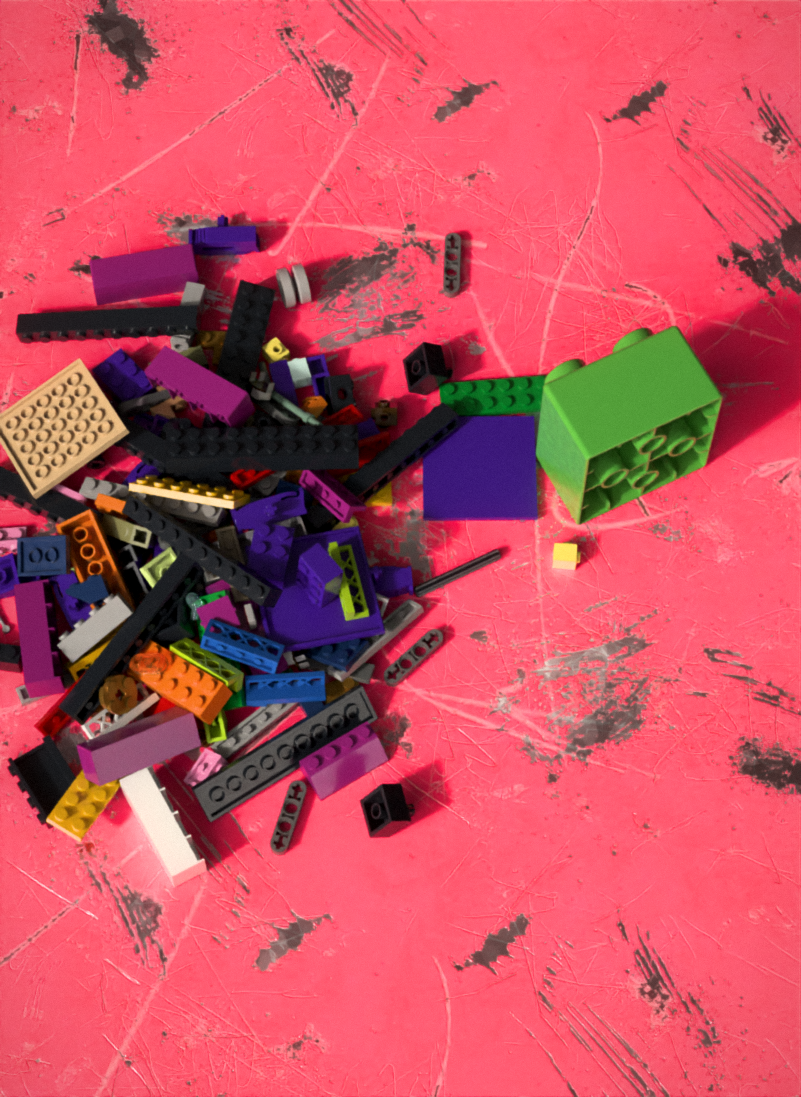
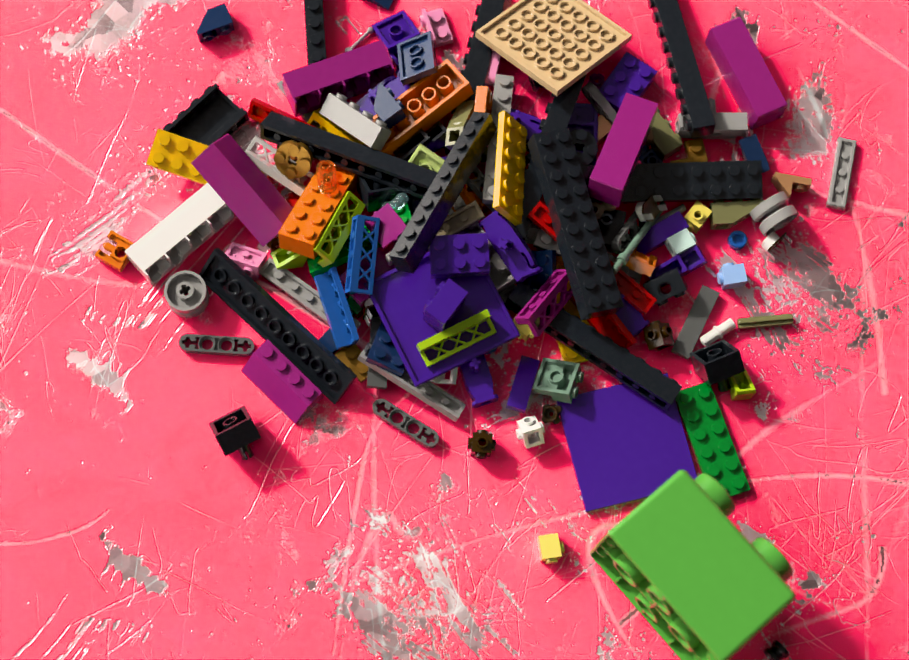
camera: 70 degrees right, 10 degrees up
dark purple piece [189,215,260,256] -> none
black axle [414,549,501,597] -> none
dark grey beam [443,233,461,298] -> none
none -> orange brick [95,230,134,273]
none -> light grey wheel [164,270,210,318]
none -> dark brown brick [467,430,496,459]
none -> dark purple slope [506,355,540,413]
none -> white brick [515,415,545,449]
none -> sand green plate [532,358,584,403]
none -> dark brown plate [542,404,561,424]
none -> dark grey tile [671,285,720,360]
none -> white axle [700,318,736,347]
none -> olive slope [709,199,764,230]
none -> light blue brick [717,262,748,290]
none -> blue tile [727,230,747,250]
none -> slope [728,370,756,401]
none -> olive axle [737,314,794,329]
none -> dark blue slope [738,134,770,173]
none -> piece [761,231,793,261]
none -> medium nougat slope [771,172,812,198]
none -> light grey tile [826,137,857,211]

